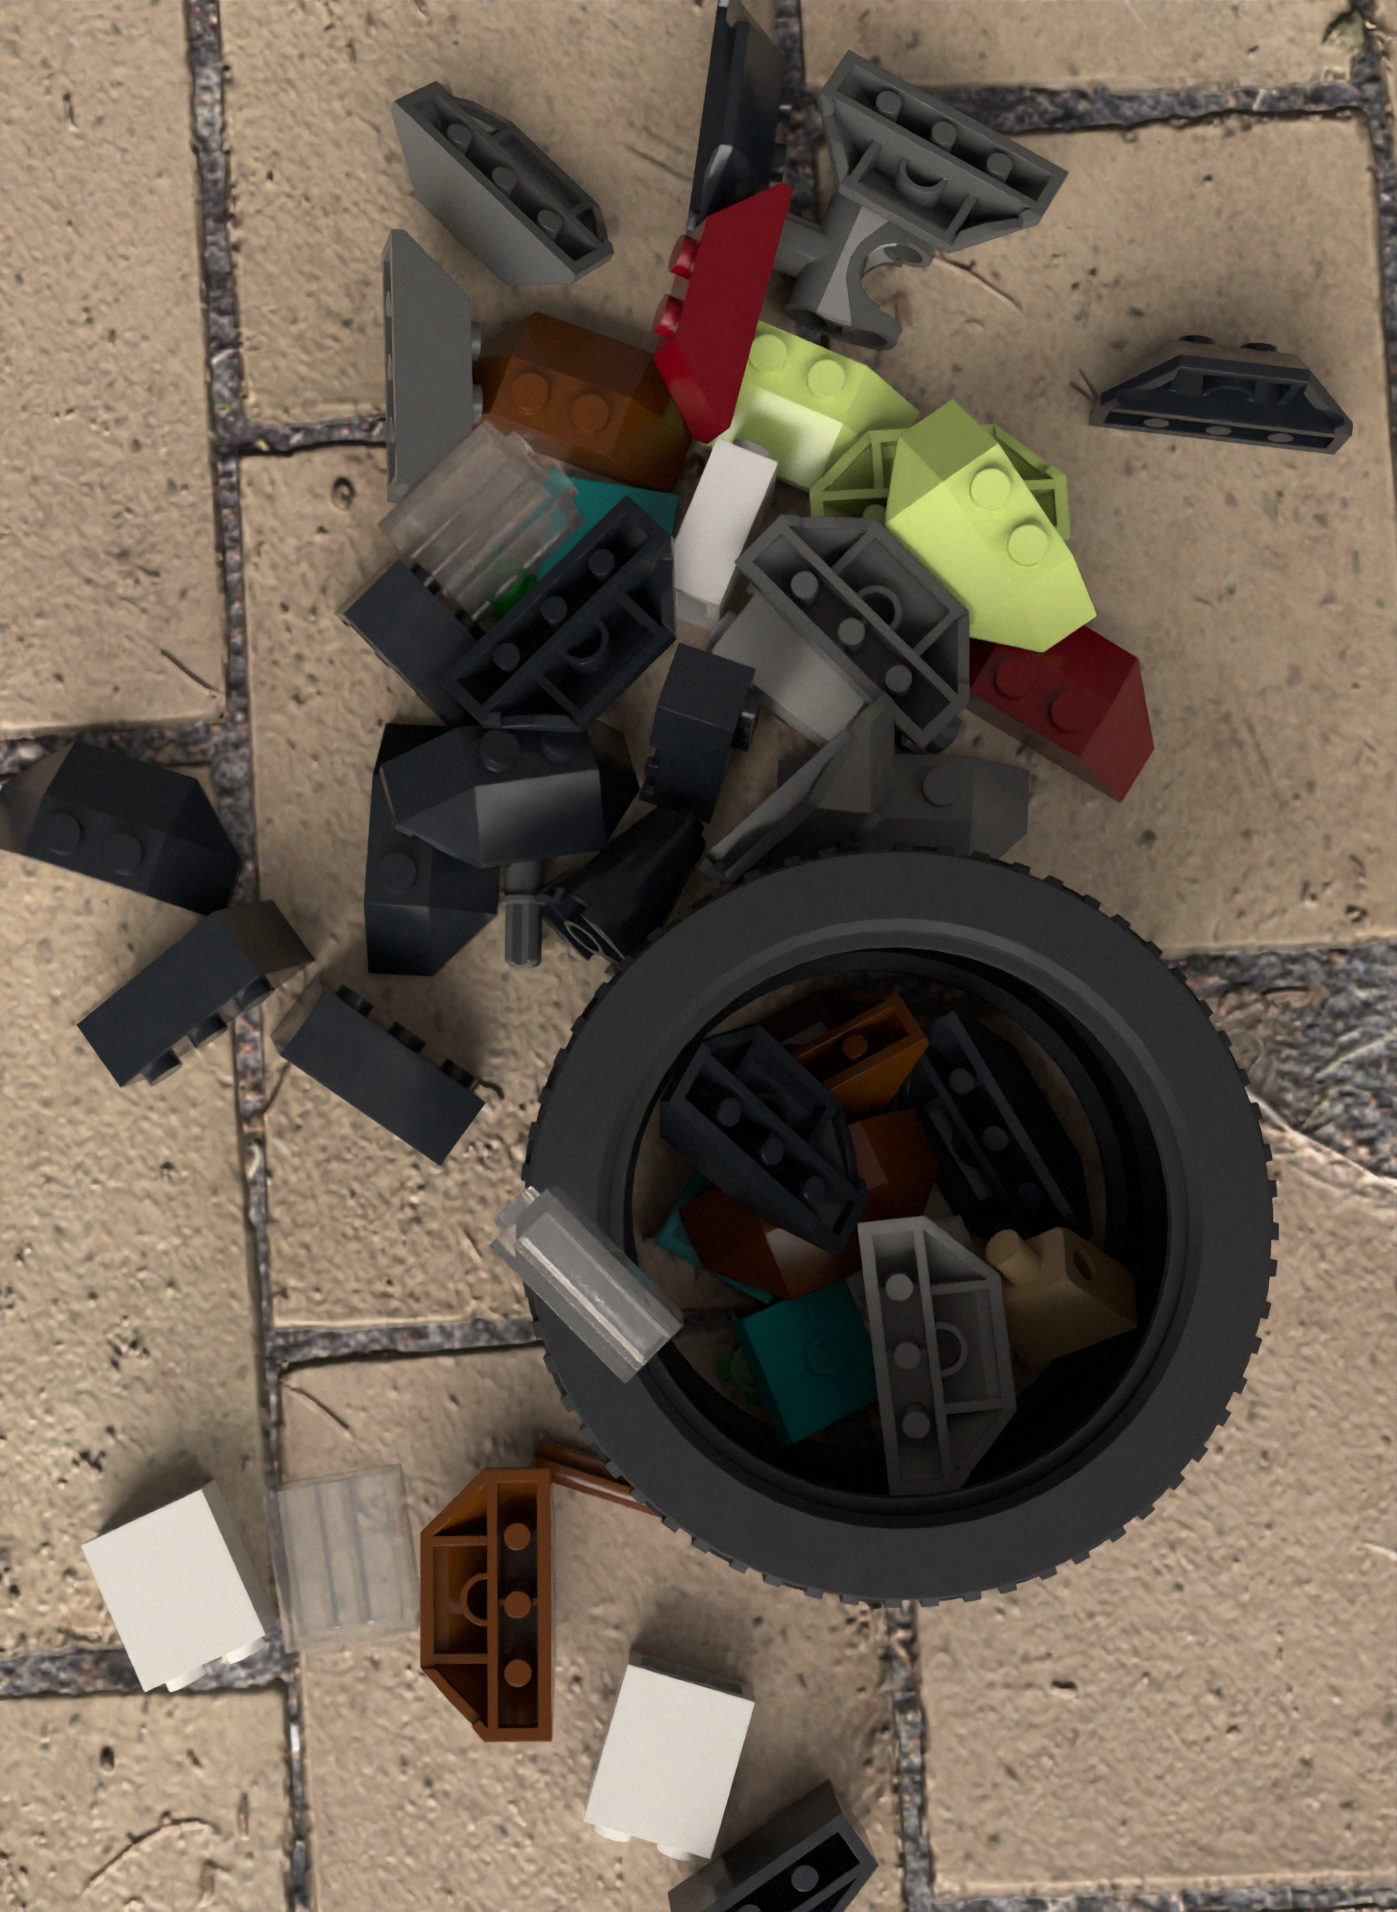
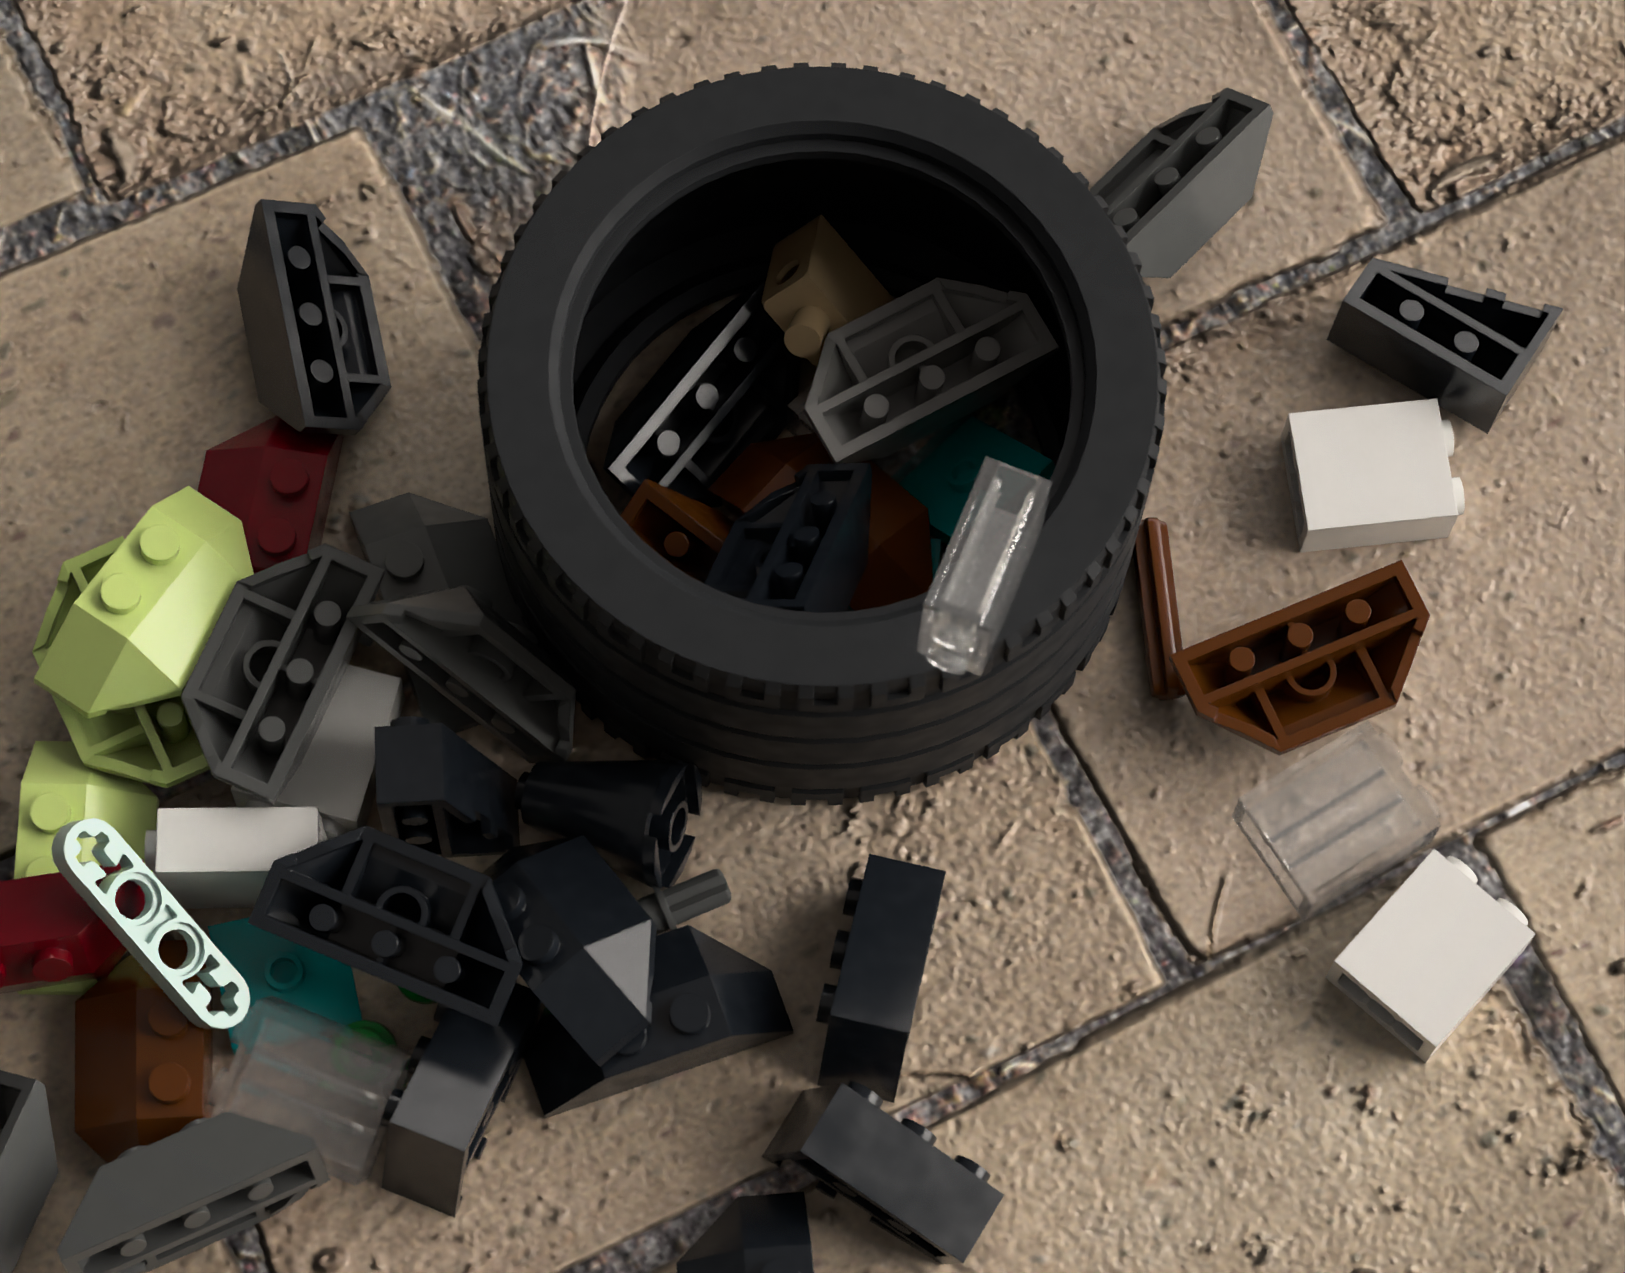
camera: 115 degrees left, 15 degrees down
none -> light aqua beam [51,818,251,1029]
none -> black wedge [237,199,391,435]
none -> dark grey wedge [1089,87,1274,278]

